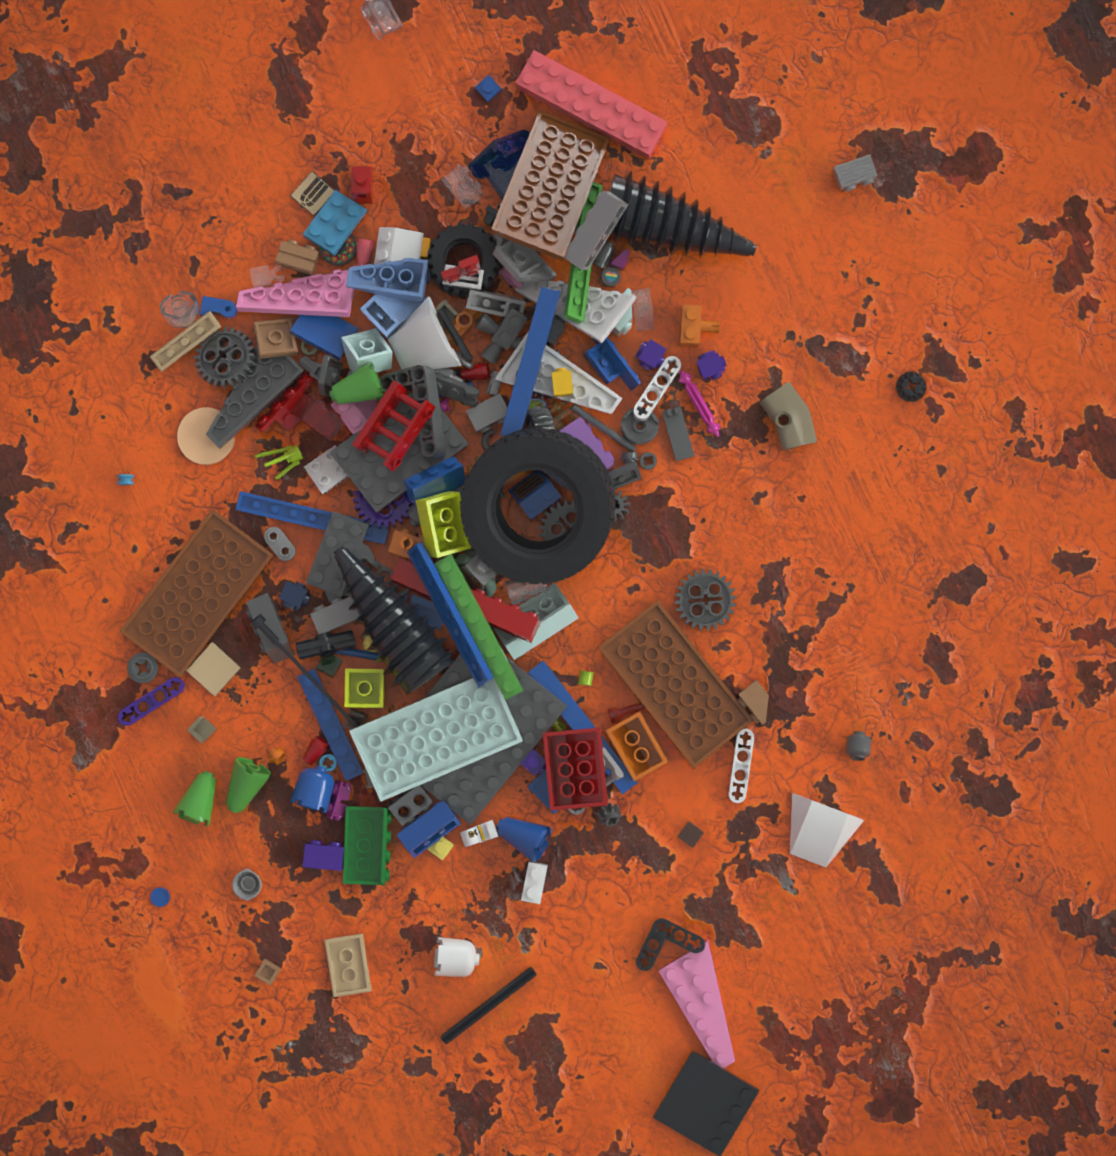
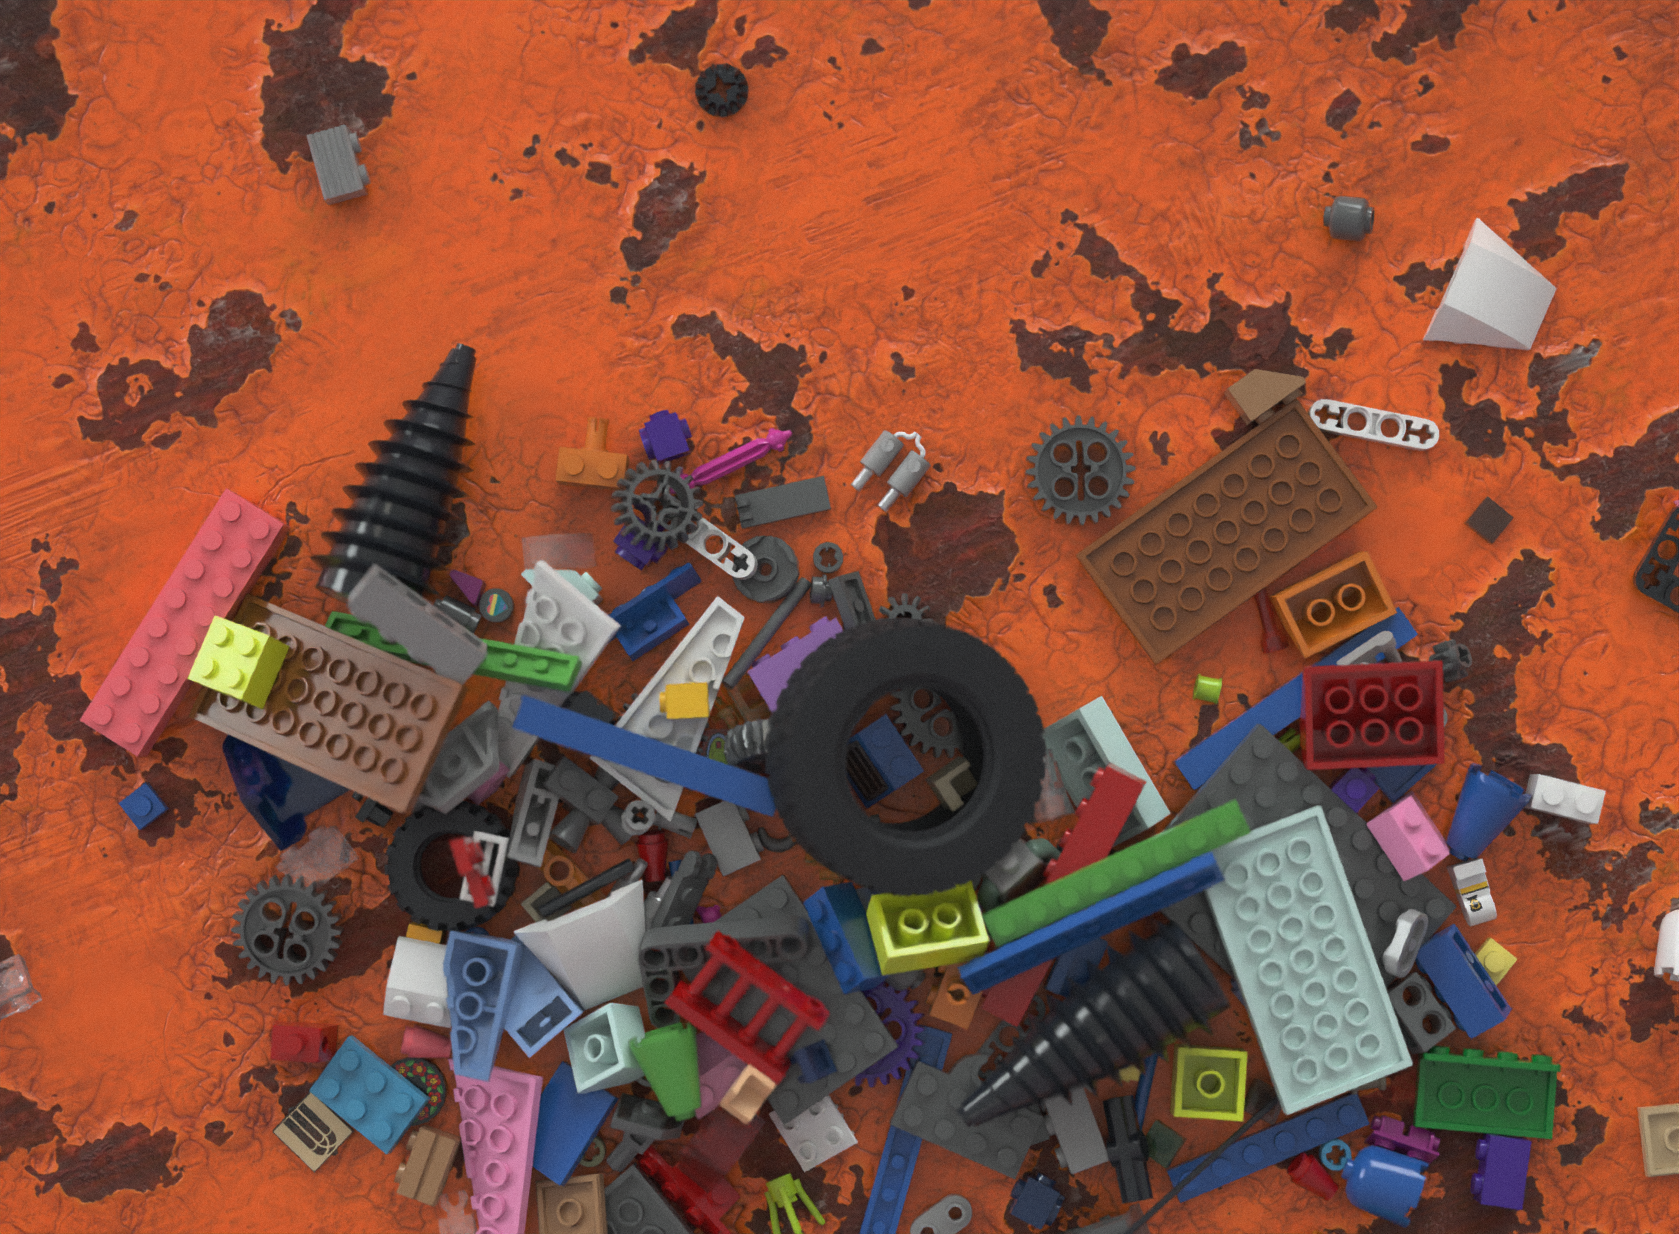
camera: 85 degrees left, 0 degrees up
dark tan panel [759,382,817,451] -> none
none -> neon yellow brick [187,616,290,709]
none -> dark grey gear [231,874,344,986]
none -> dark grey gear [611,460,703,552]
none -> light grey bush [621,800,655,835]
none -> light nougat panel [719,1064,776,1125]
none -> dark blue tile [789,1039,837,1084]
none -> light grey piece [851,430,931,512]
none -> dark tan panel [925,756,977,811]
none -> bright pink slope [1366,791,1450,881]
none -> light grey plate [1383,909,1428,978]

